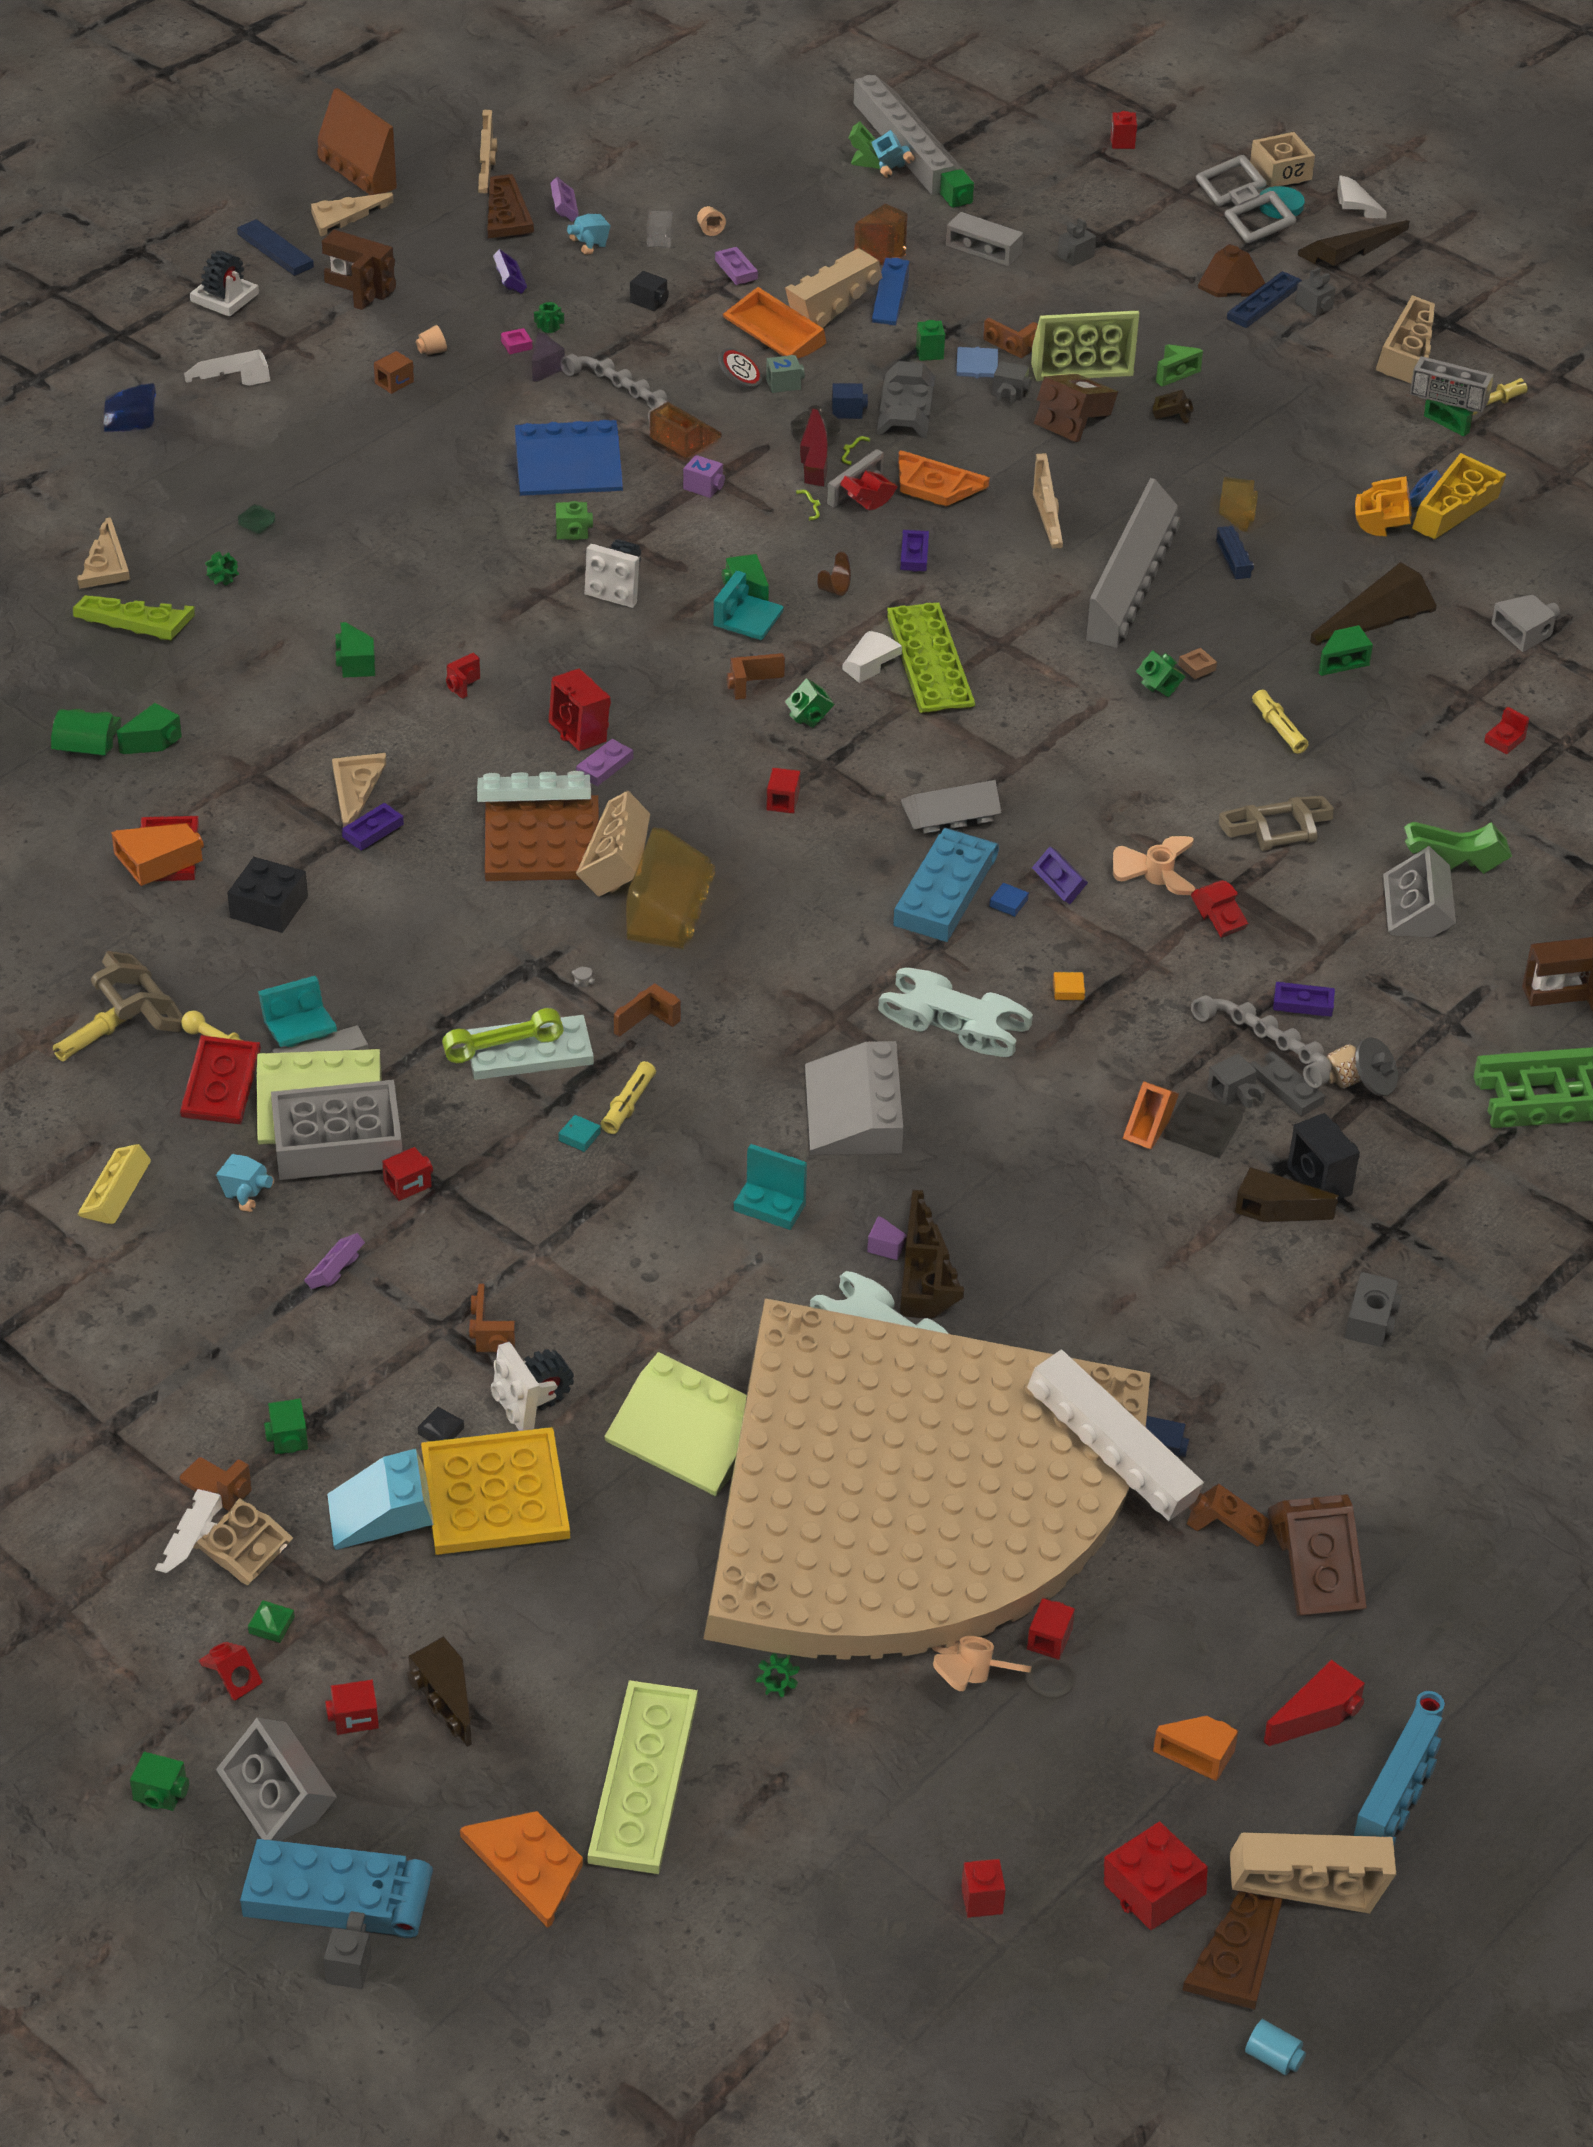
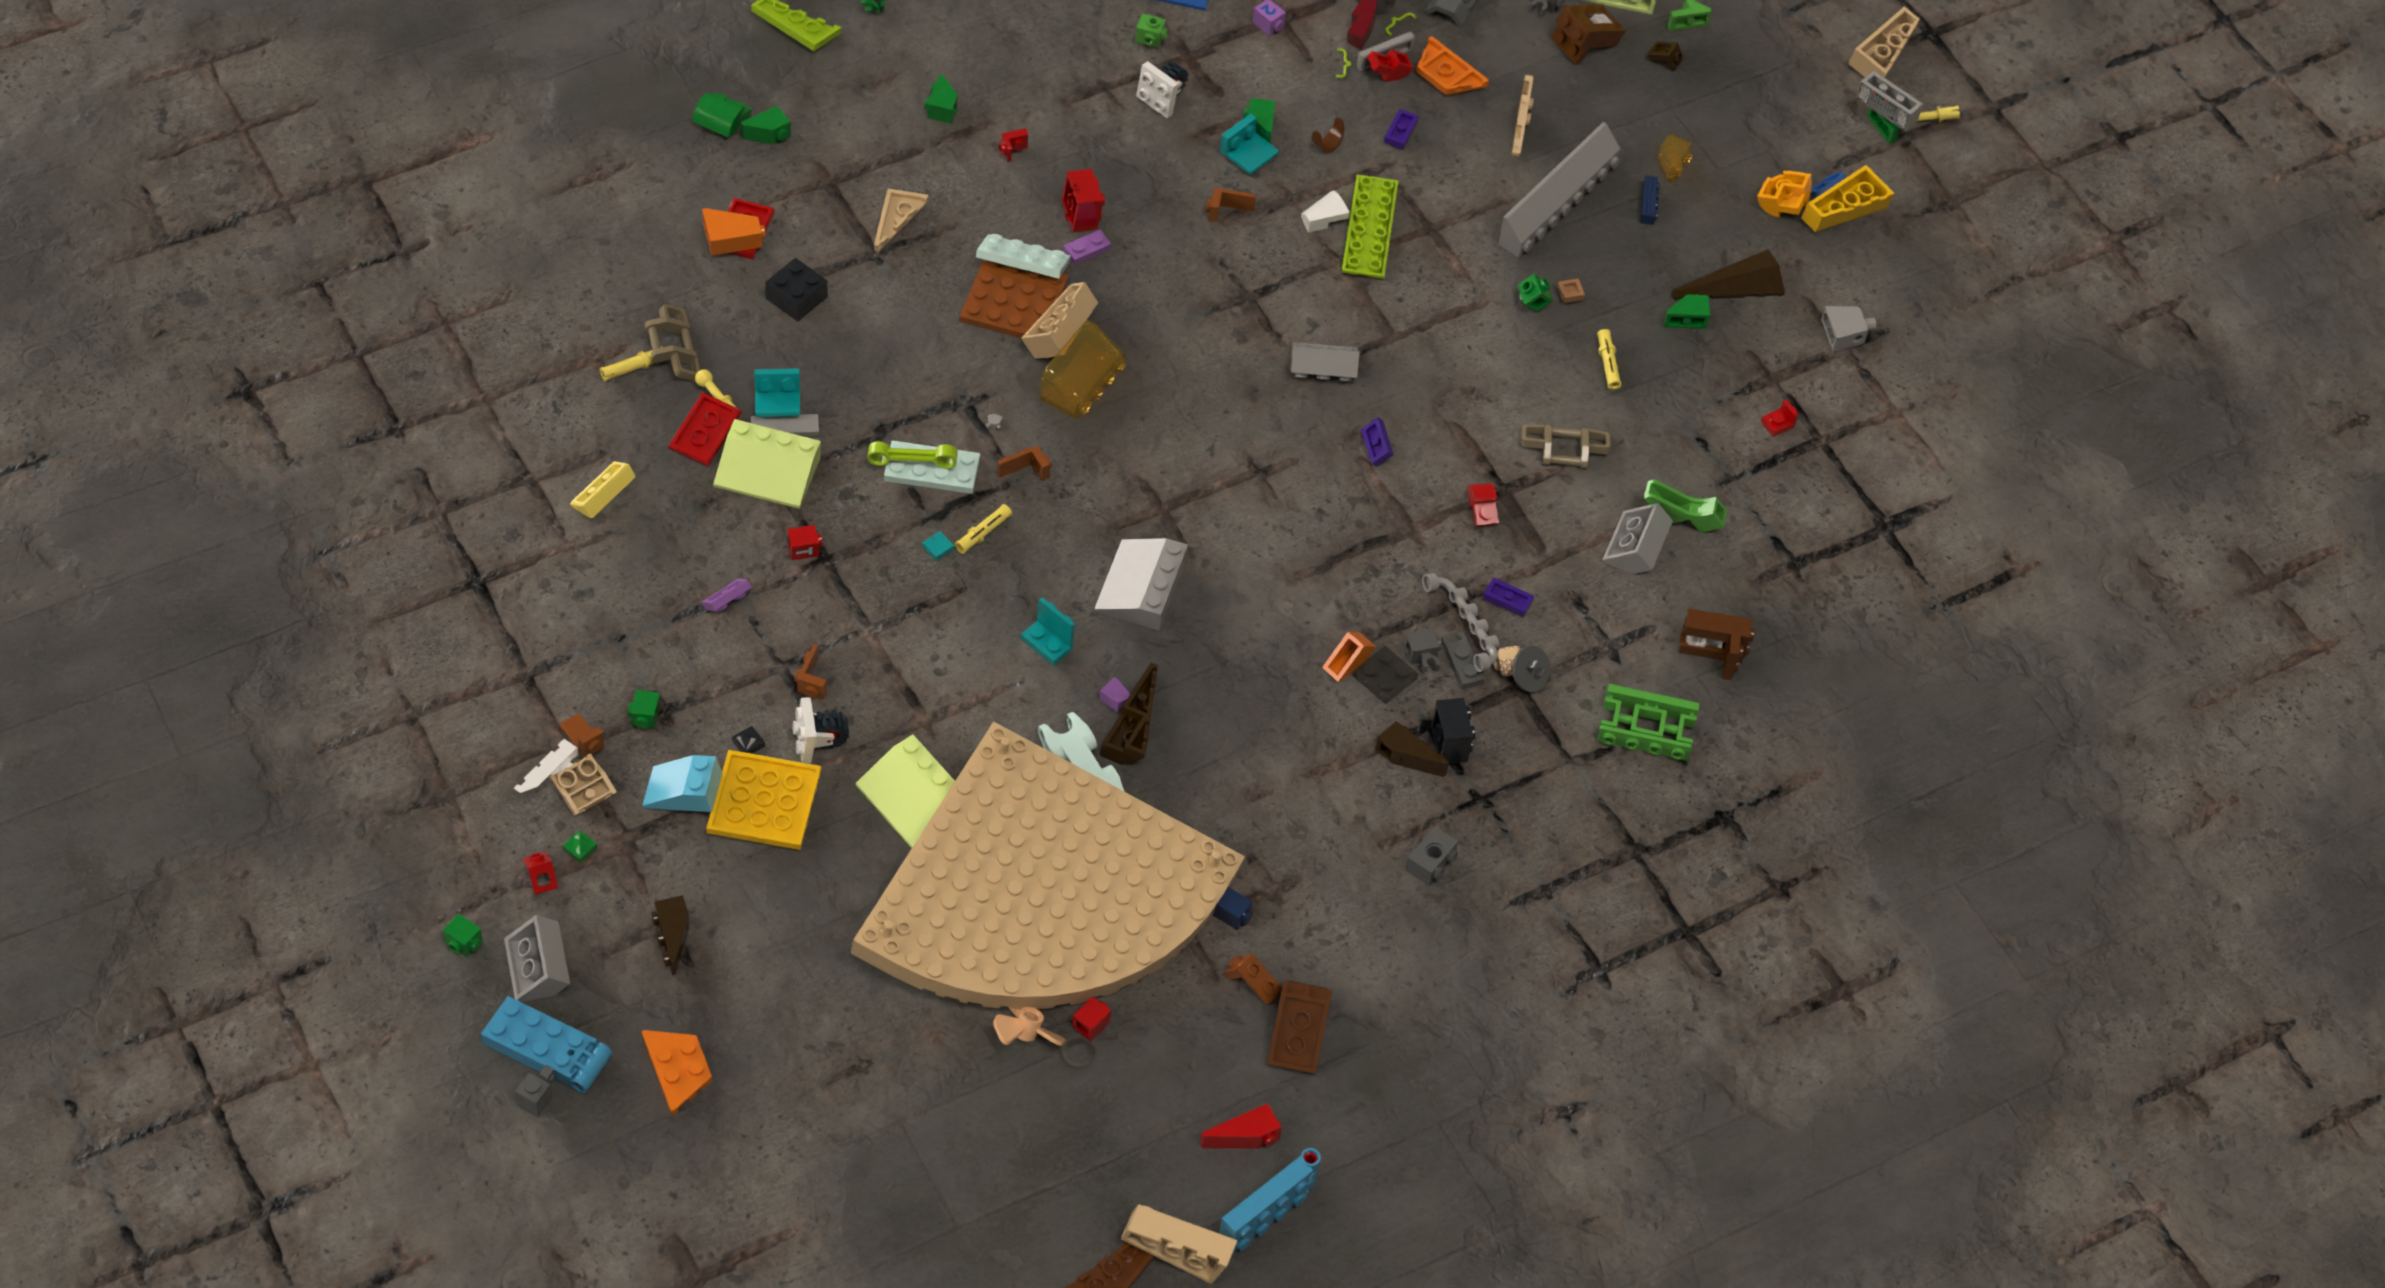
camera: 15 degrees right, 10 degrees up
medium azure piece [216,1154,274,1212] -> none
light grey slope [271,1080,403,1180] -> none
red brick [325,1679,379,1735] -> none
dark purple plate [342,803,404,851] -> none
yellowish green plate [587,1680,698,1874] -> none
green gear [756,1653,800,1697] -> none
red brick [767,768,800,814] -> none
green brick [785,678,835,728] -> none
light aqua piece [878,968,1033,1057] -> none
dark azure hinge [894,828,999,942] -> none
red brick [961,1859,1006,1918] -> none
blue tile [989,883,1029,917] -> none
white brick [1027,1349,1204,1521] -> none
light orange tile [1053,972,1085,1000] -> none
red brick [1104,1821,1208,1931] -> none
light nougat piece [1113,836,1195,895] -> none
orange slope [1153,1716,1238,1781] -> none

